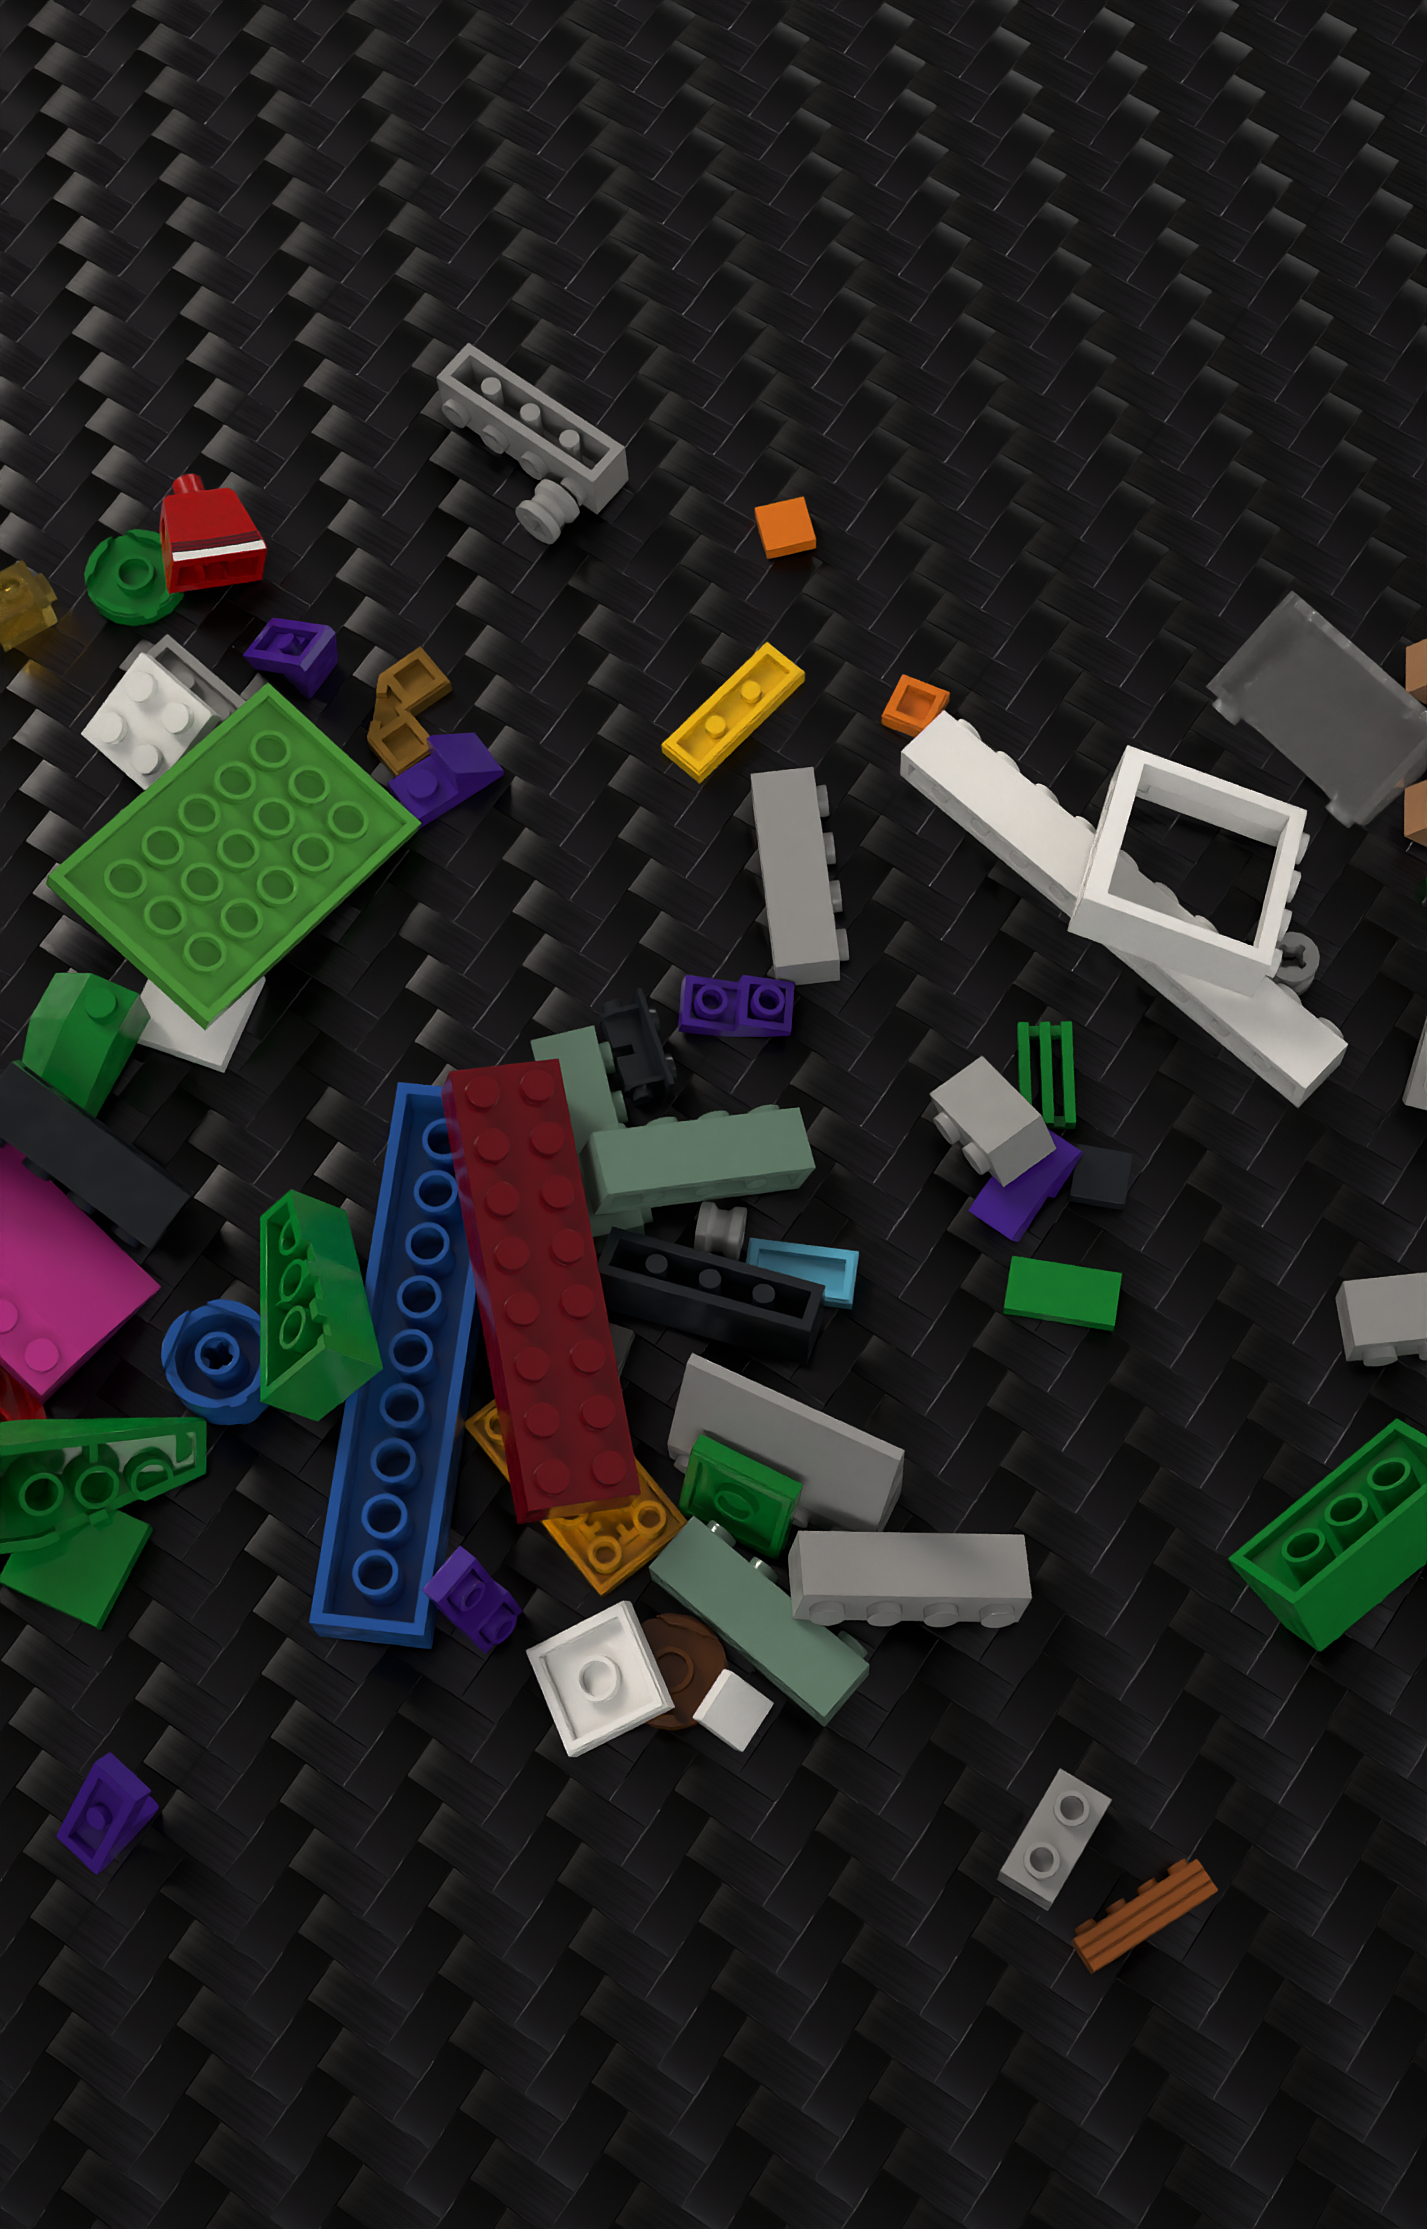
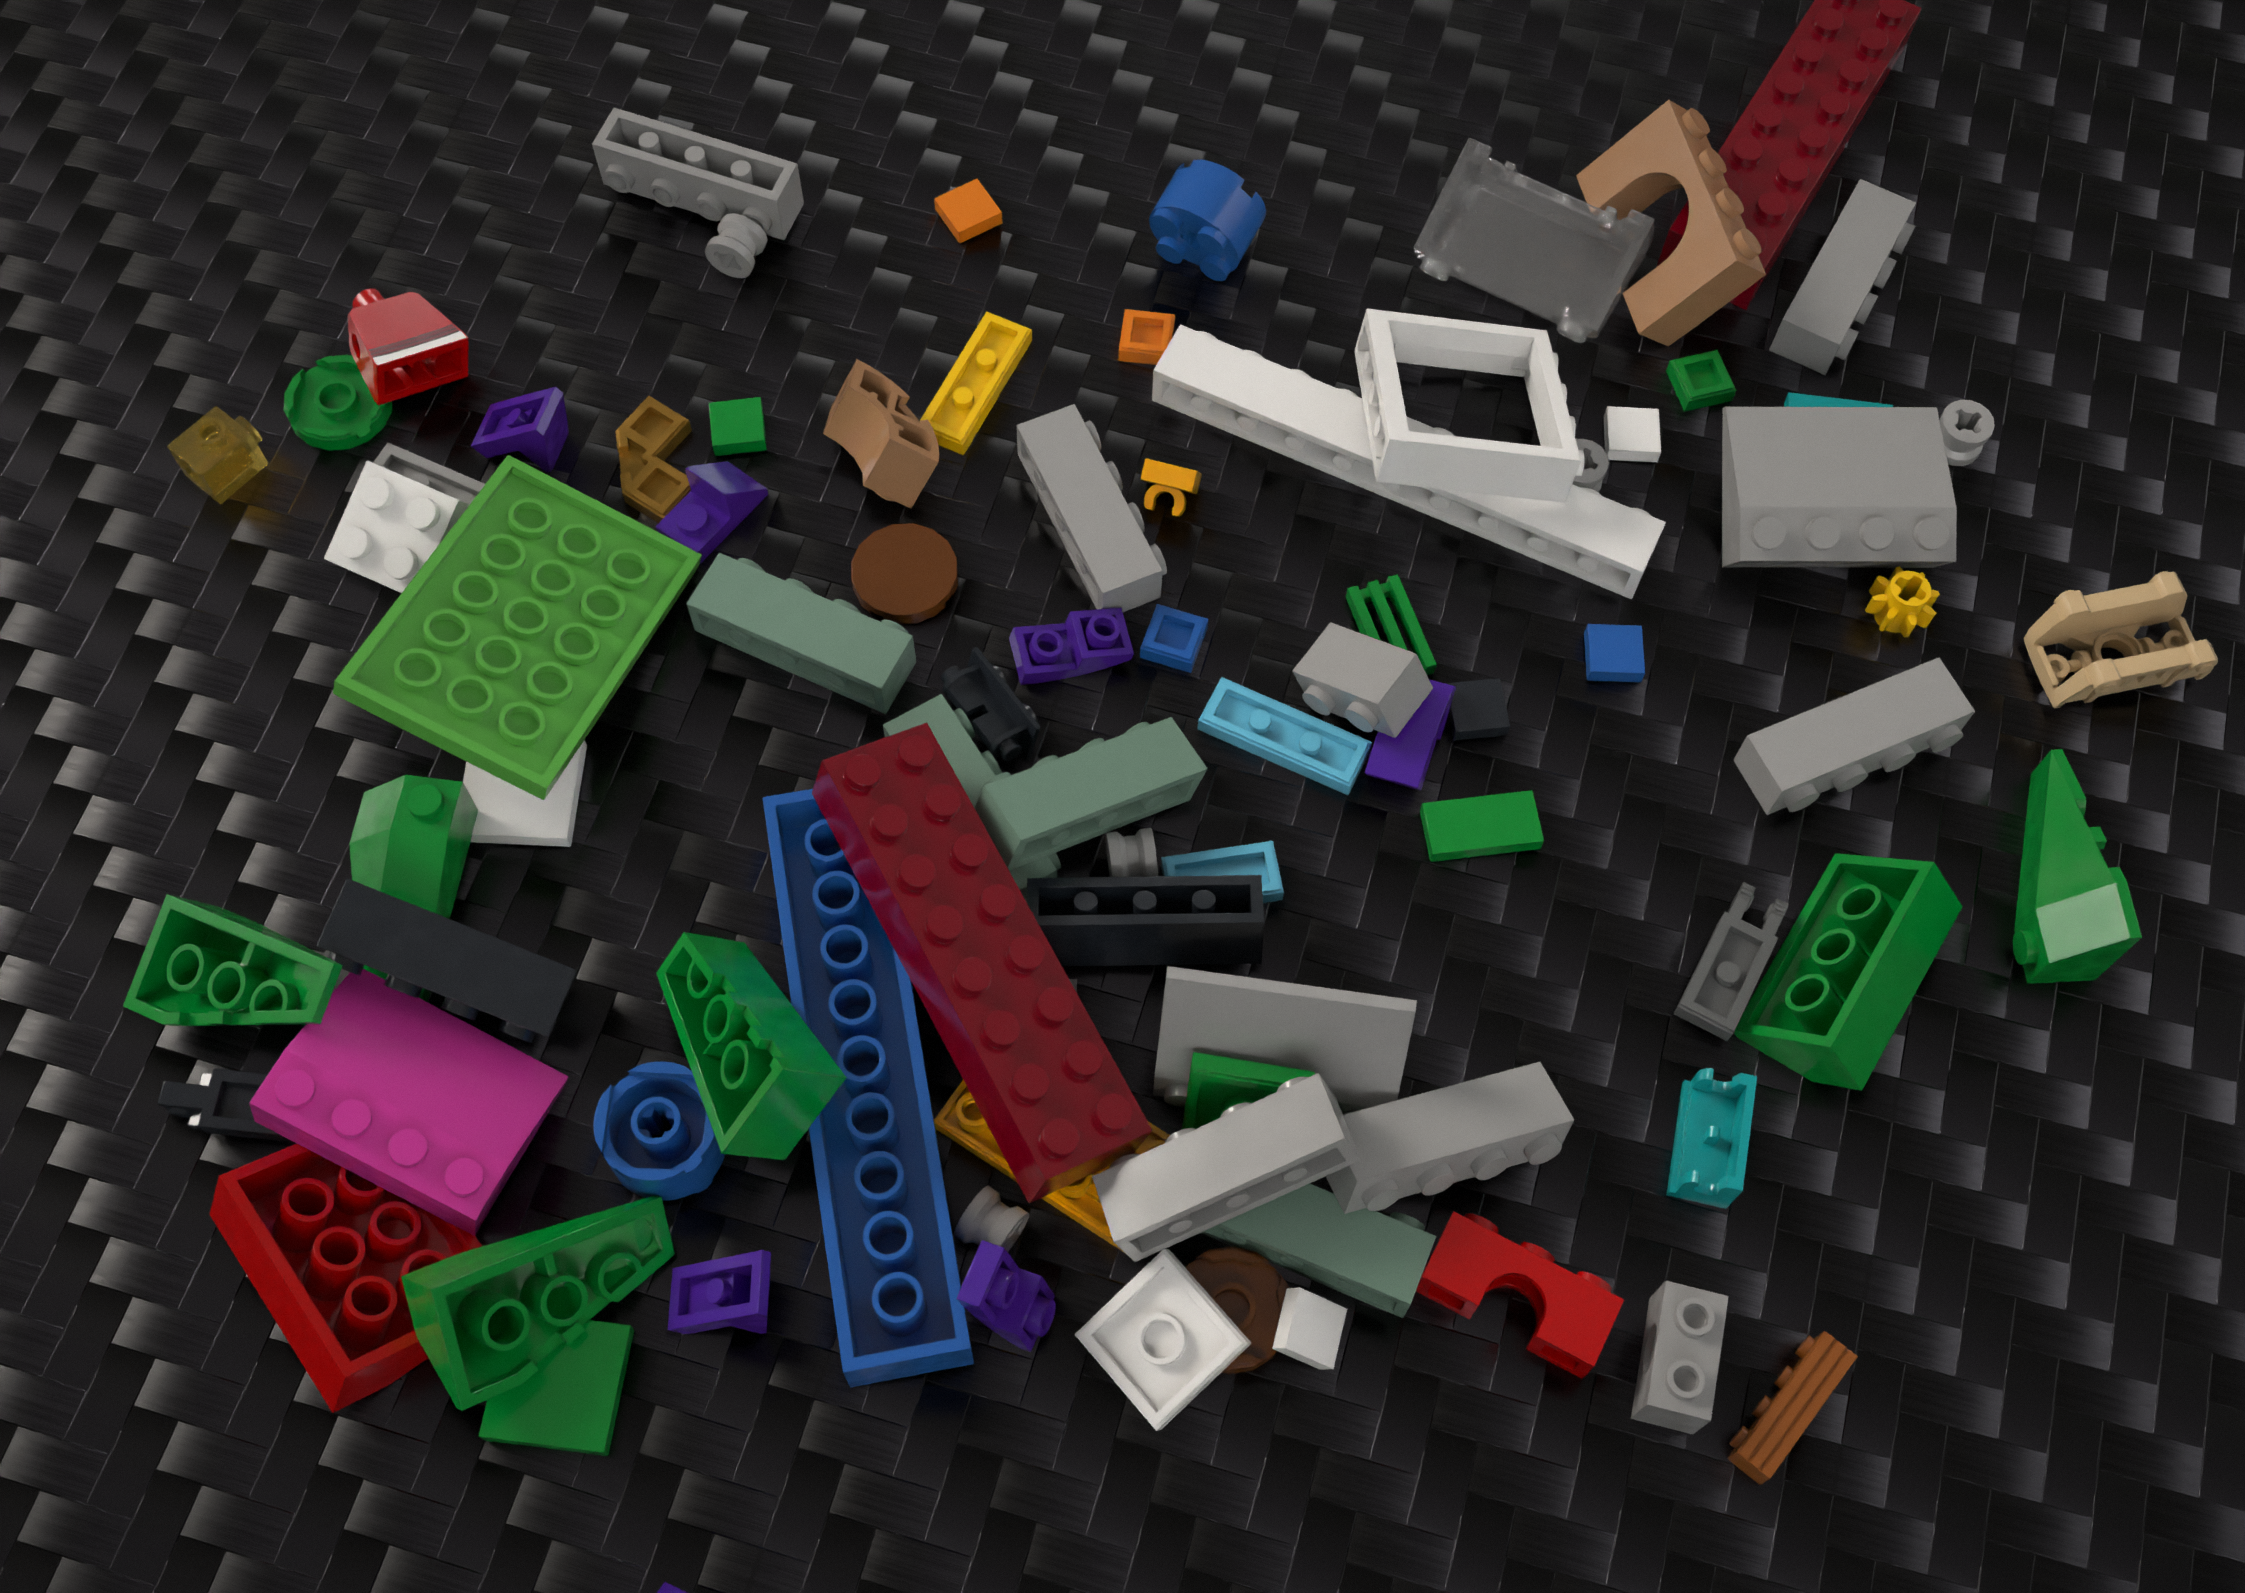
camera: 25 degrees left, 5 degrees down
none -> dark purple slope [668,1250,771,1334]
none -> sand green brick [686,553,916,714]
none -> green tile [709,397,767,456]
none -> medium nougat brick [823,359,939,508]
none -> reddish brown tile [851,523,958,624]
none -> light grey wheel [954,1186,1029,1252]
none -> light grey brick [1092,1073,1361,1262]
none -> blue tile [1140,604,1208,673]
none -> light orange tile [1141,458,1202,517]
none -> blue brick [1149,160,1266,281]
none -> medium azure tile [1197,677,1372,795]
none -> red arch [1416,1211,1624,1379]
none -> blue tile [1584,624,1645,682]
none -> white tile [1603,406,1661,462]
none -> teal hinge [1666,1068,1757,1209]
none -> dark grey hinge [1674,882,1788,1041]

